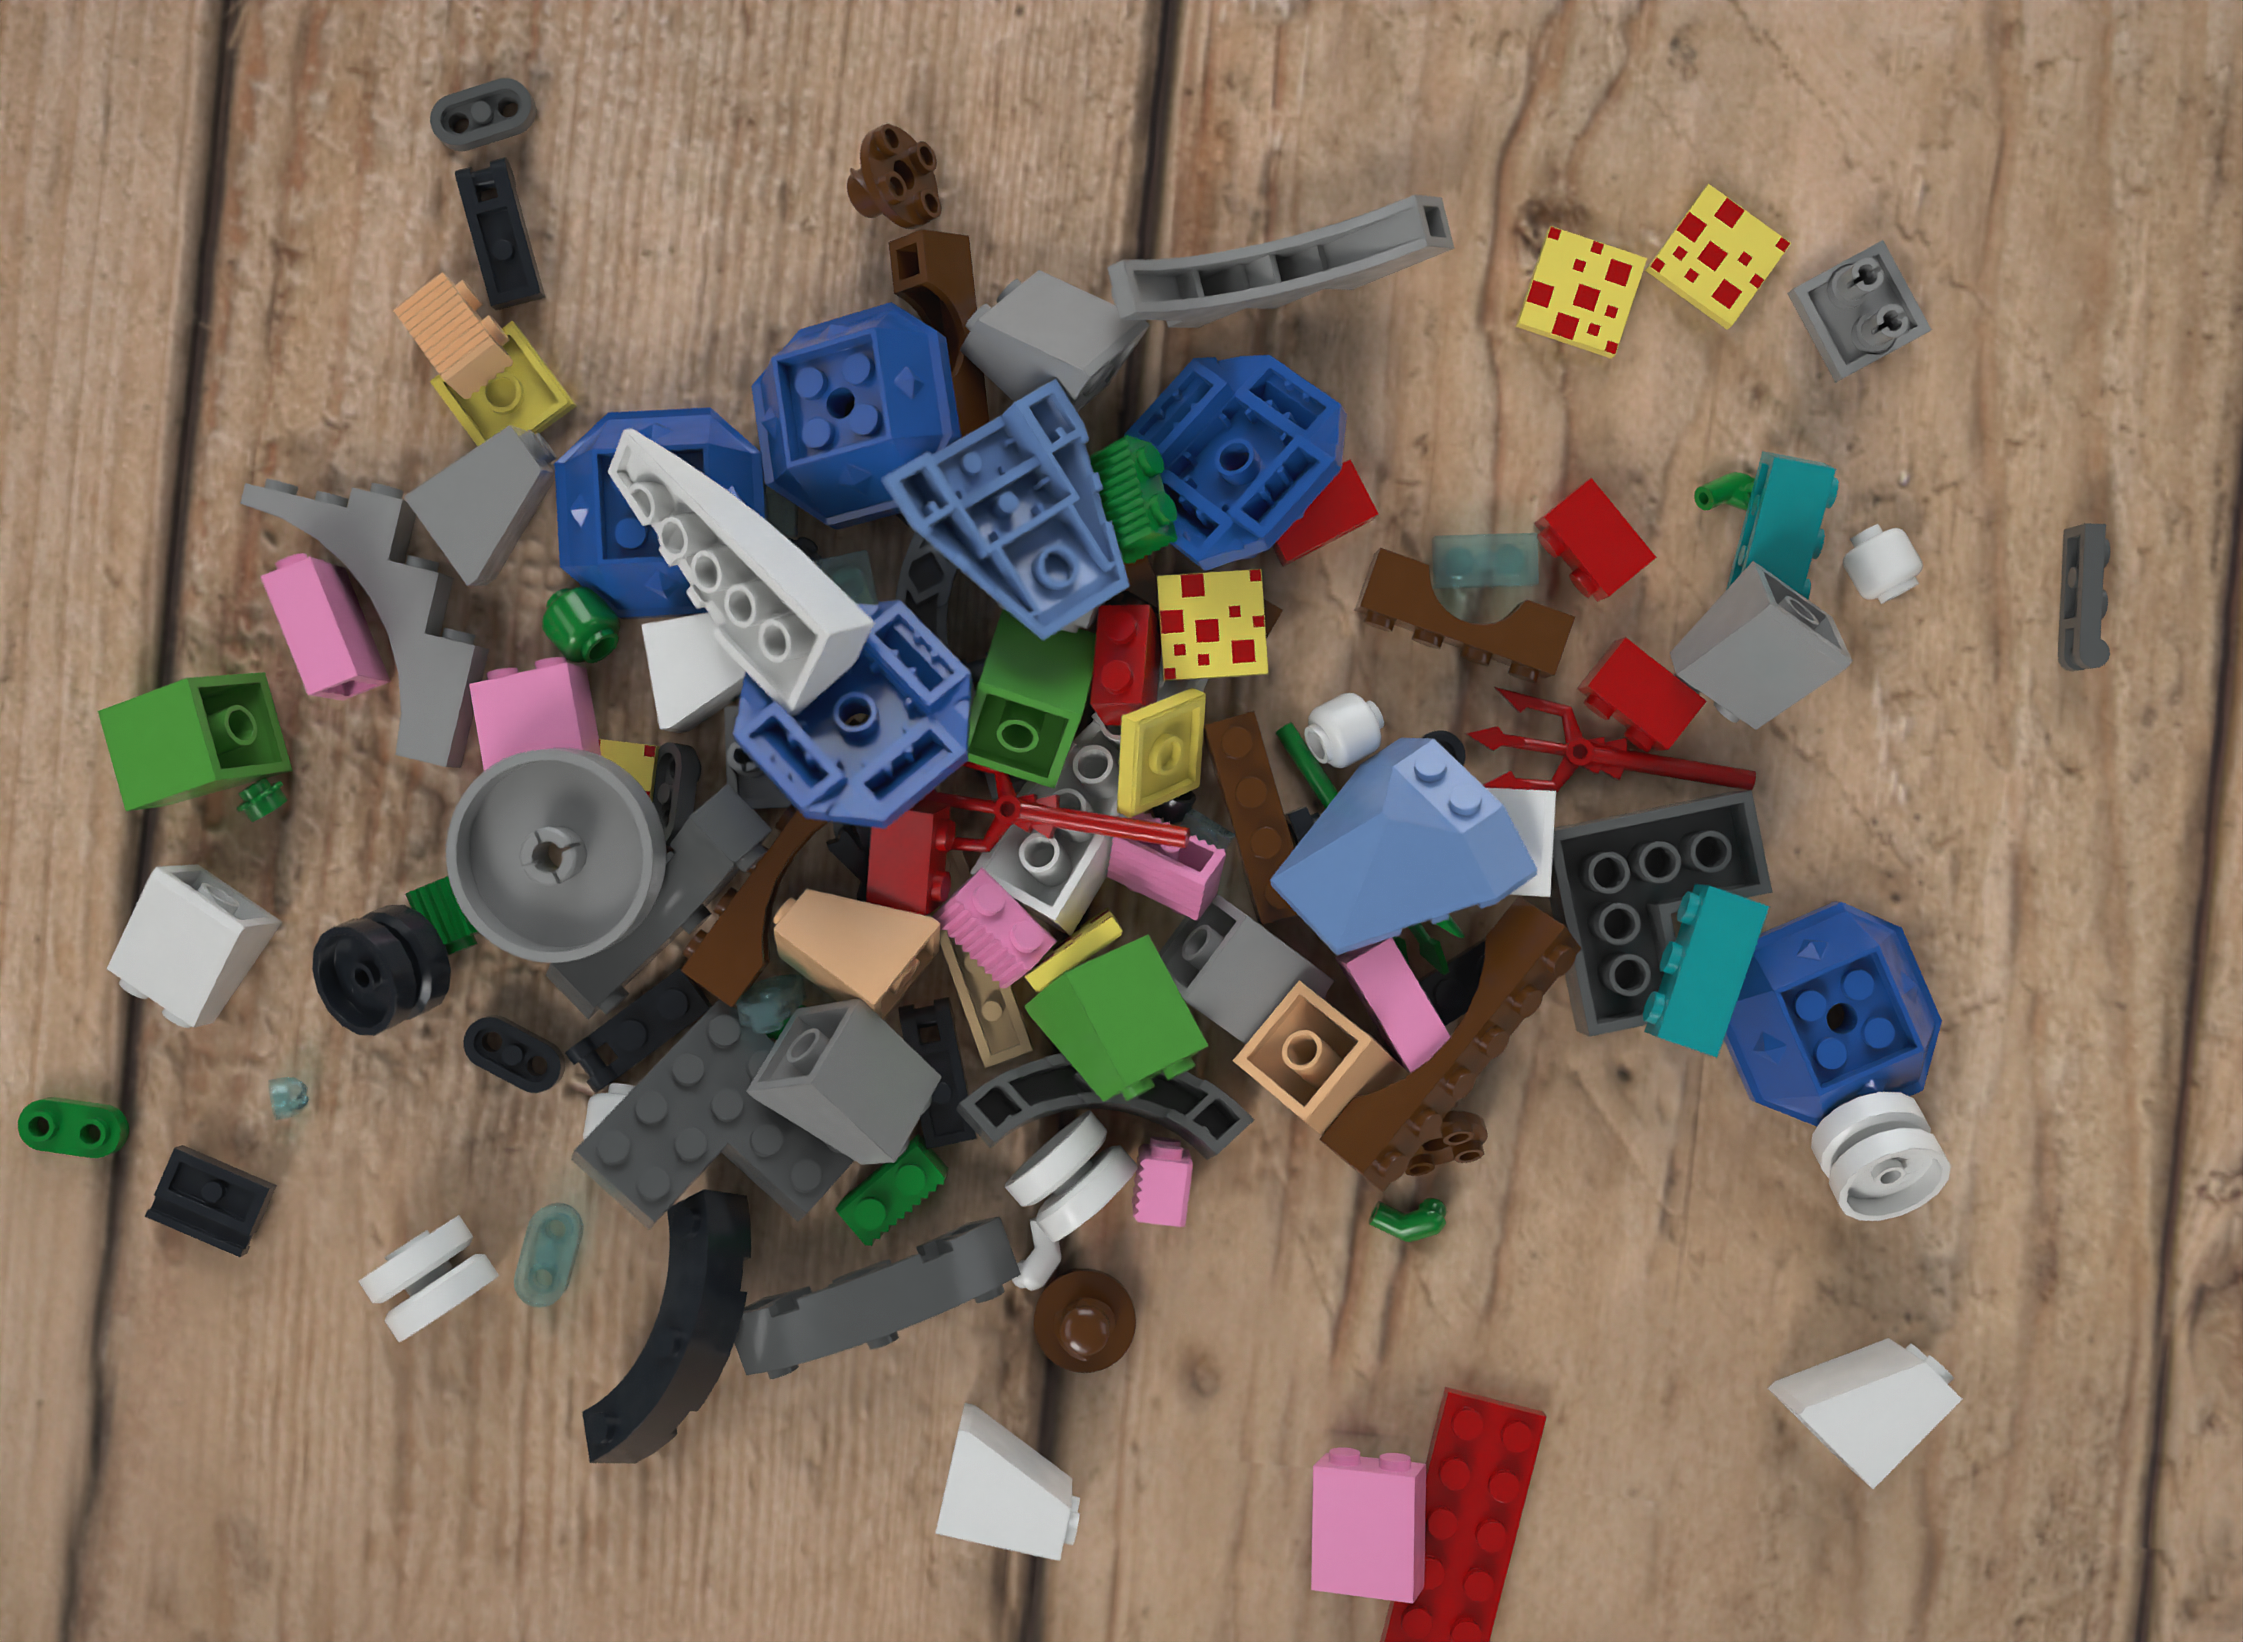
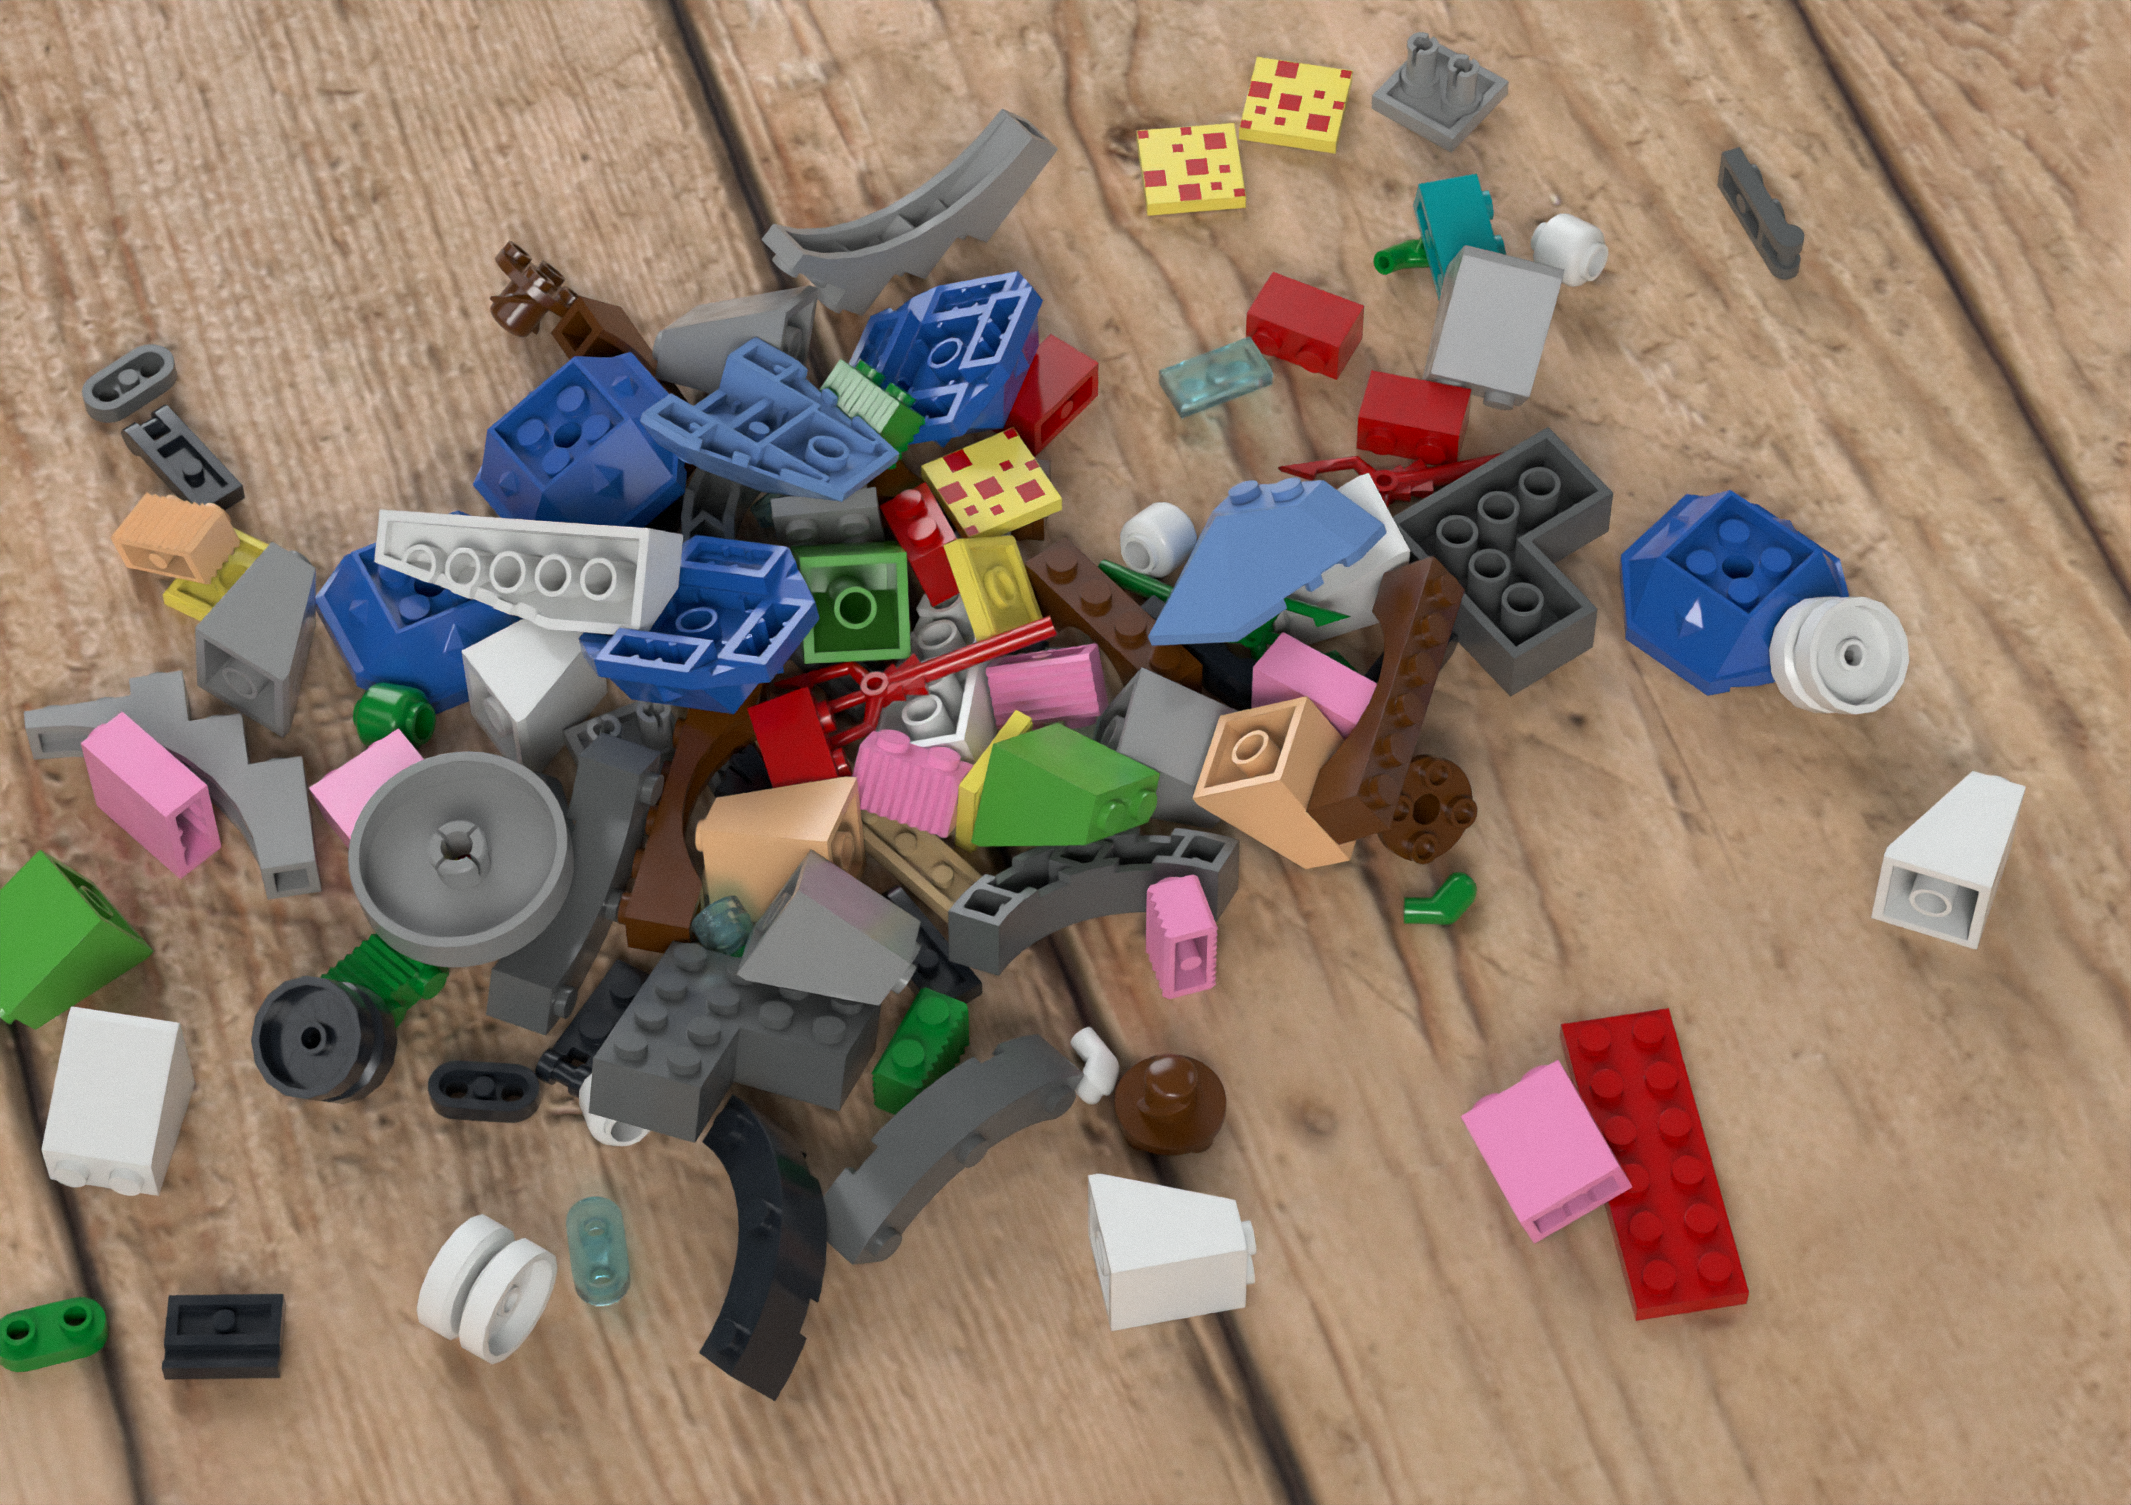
camera: 25 degrees left, 35 degrees down
green plate [236,777,288,822] -> none
clear light blue hinge [268,1077,309,1121] -> none
white wheel [1005,1110,1138,1242] -> none
reddish brown arch [1354,548,1575,683] -> none
teal brick [1643,884,1770,1058] -> none

